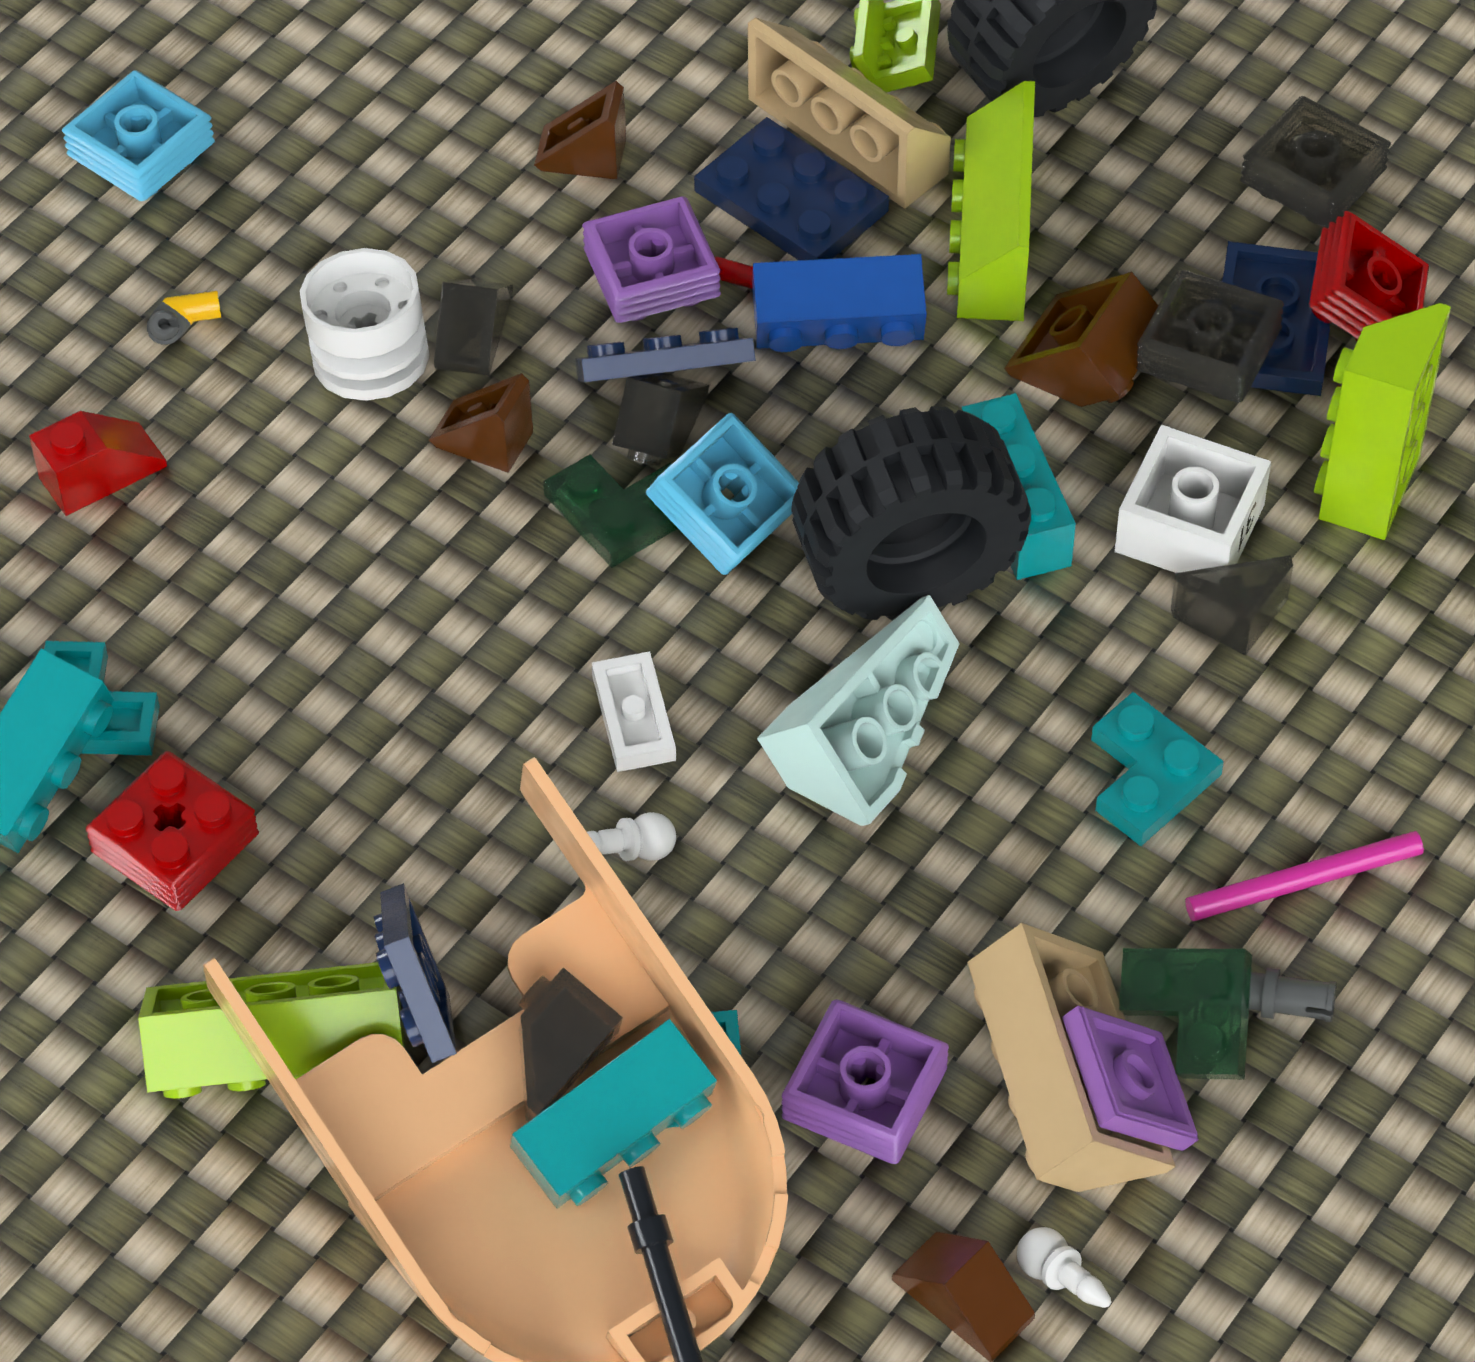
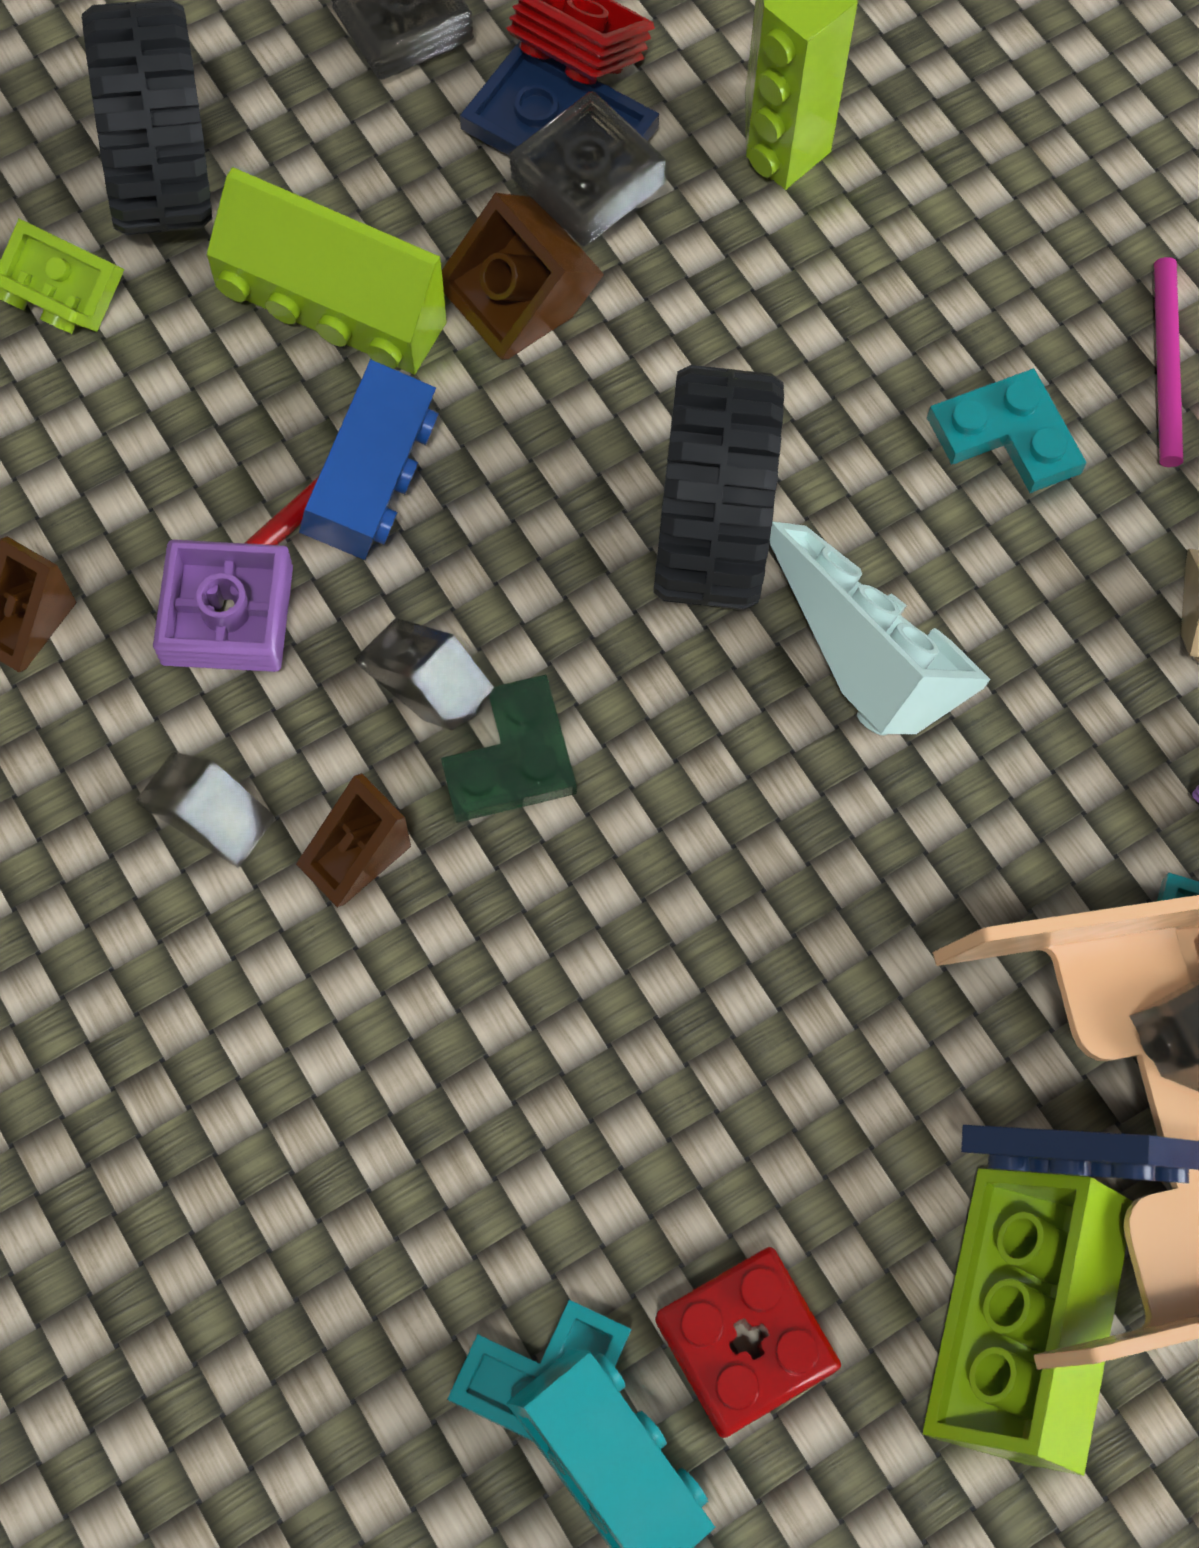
camera: 70 degrees left, 15 degrees up
red slope [29,411,167,516] -> none
arm [147,291,221,345] -> none
white wheel [300,248,430,401] -> none
plate [575,328,756,382] -> none
white bar [587,812,676,861] -> none
white plate [592,651,676,772] -> none
medium azure brick [646,413,799,575] -> none
dark blue plate [694,117,889,260] -> none
tan slope [748,18,951,209] -> none
teal brick [961,393,1076,580] -> none
white brick [1115,425,1271,589] -> none
clear smoke slope [1171,555,1294,656] -> none

